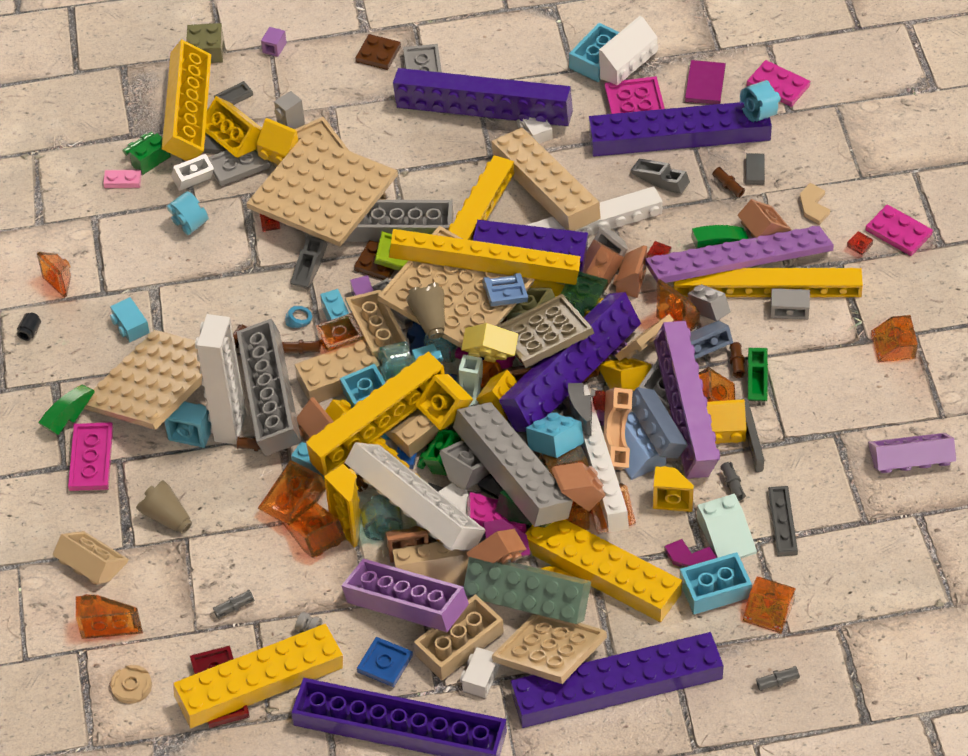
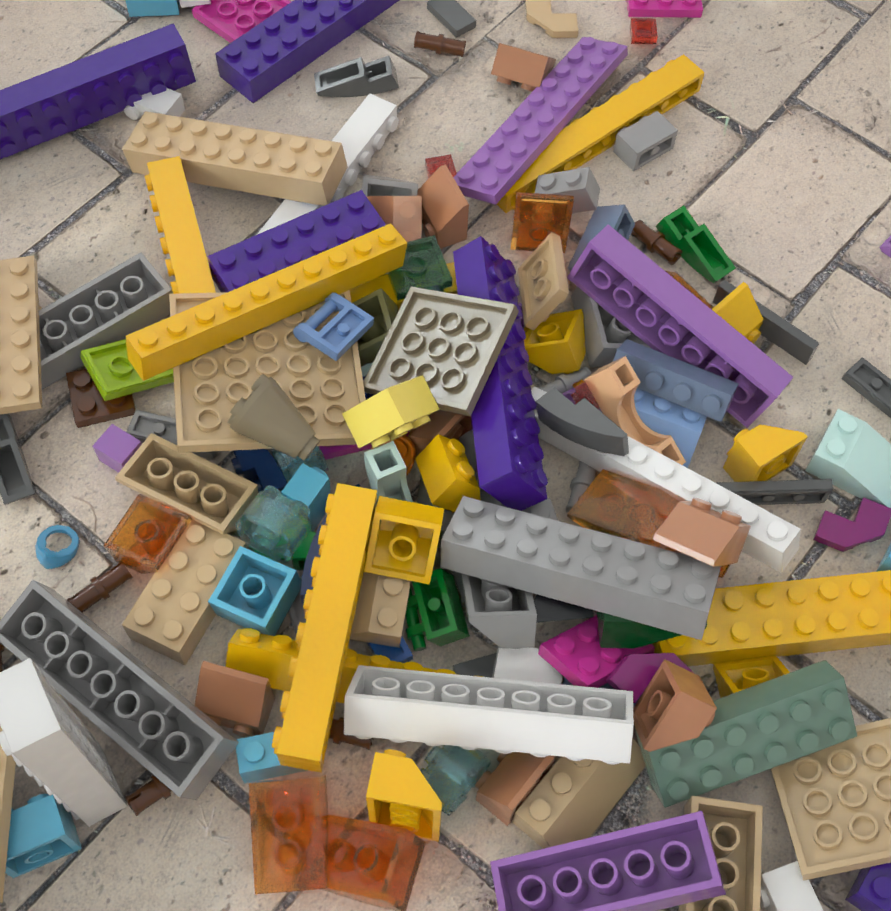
camera: 45 degrees left, 10 degrees up
medium azure brick [320,289,352,335] -> none
medium azure brick [526,413,584,458] -> none
green slope [691,225,749,249] -> none
dark grey pin [720,462,746,501] -> none
clear orange slope [871,315,918,362] -> none
none -> dark grey tile [714,479,833,505]

